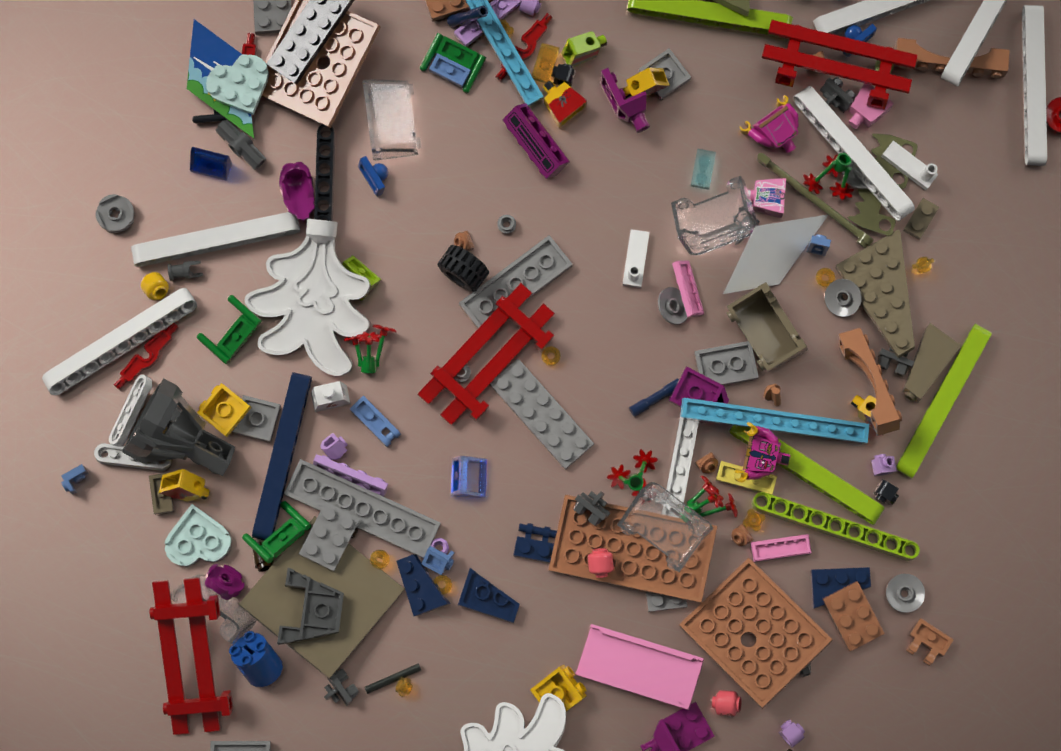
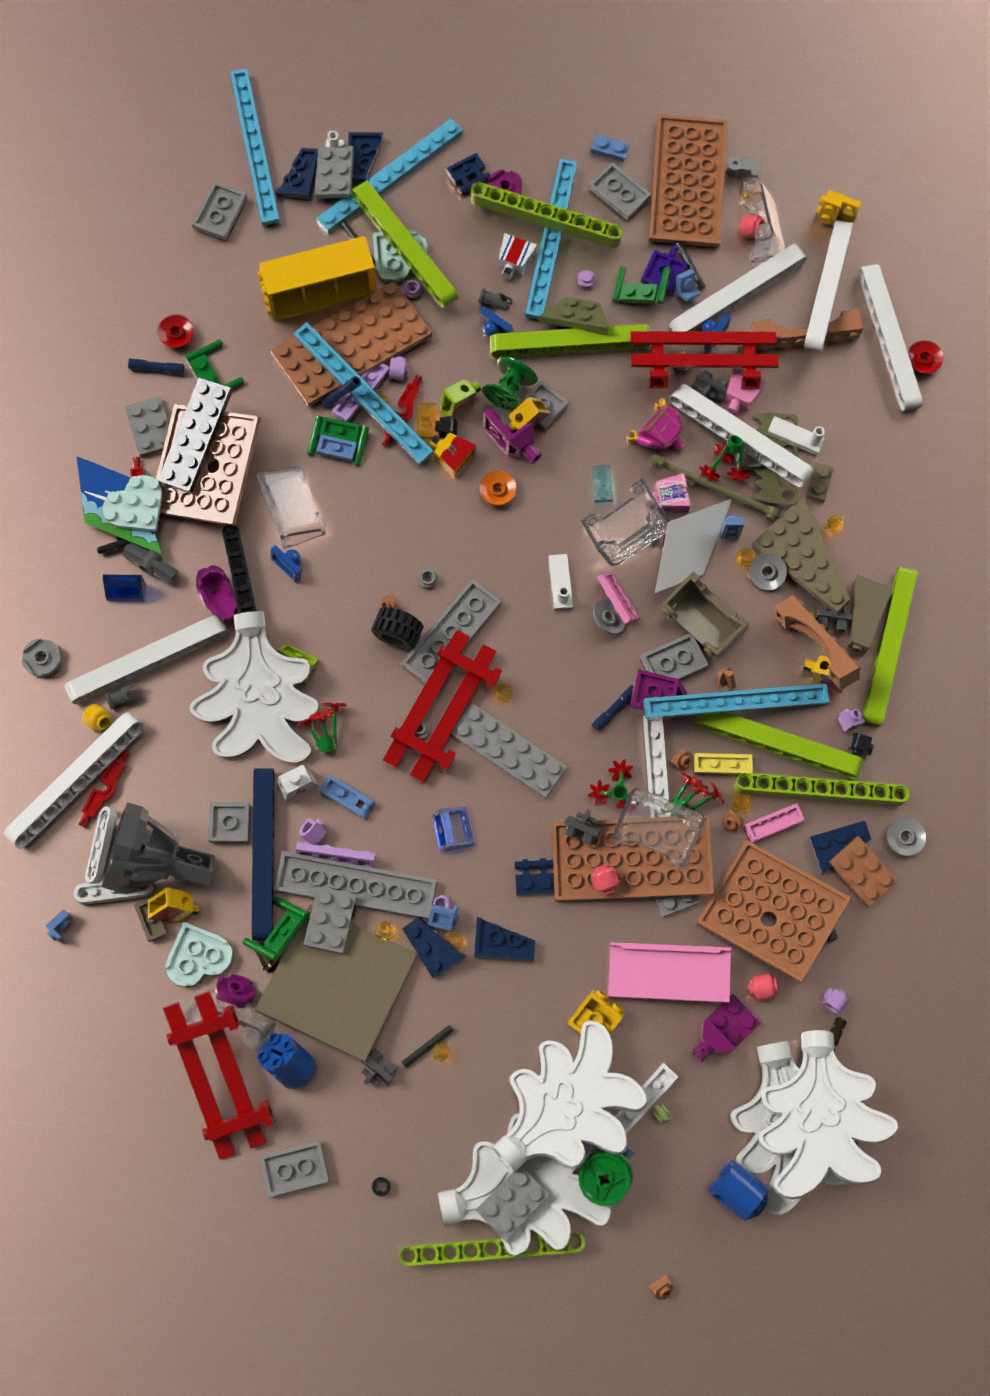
camera: 15 degrees left, 5 degrees down
green plate [197,295,262,364] -> none
yellow plate [197,383,252,437] -> none
dark grey wing [277,568,344,645] -> none
magenta brick [502,103,570,179] -> none
torso [734,422,791,482] -> none
nougat plate [906,618,954,666] -> none
none -> orange dish [479,470,516,506]
none -> green piece [482,357,538,412]

